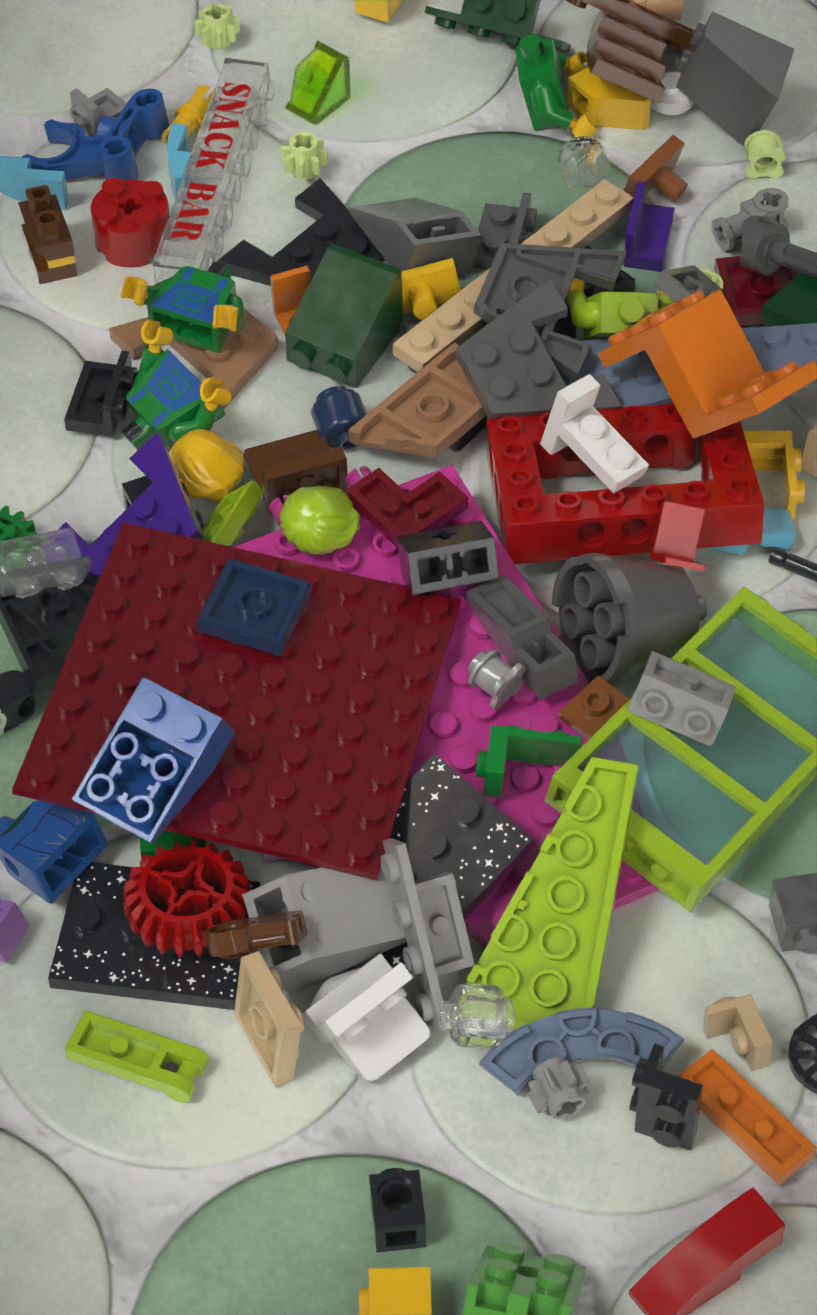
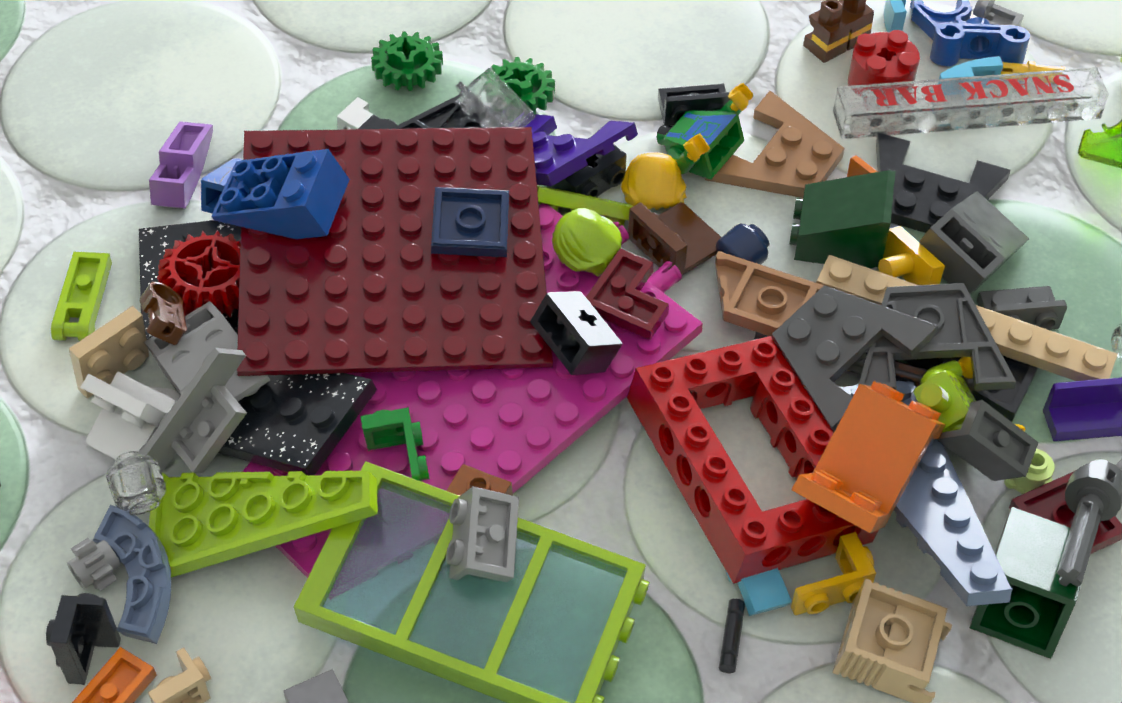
camera: 70 degrees right, 0 degrees up
torso [120,262,246,353] -> none
yellowish green gear [280,132,328,180] -> none
dark grey slope [466,574,579,700] -> none
light grey brick [468,649,526,710] -> none
white bracket [540,374,649,494] -> none
dark grey cone [551,553,707,685] -> none
bracket [649,501,706,572] -> none

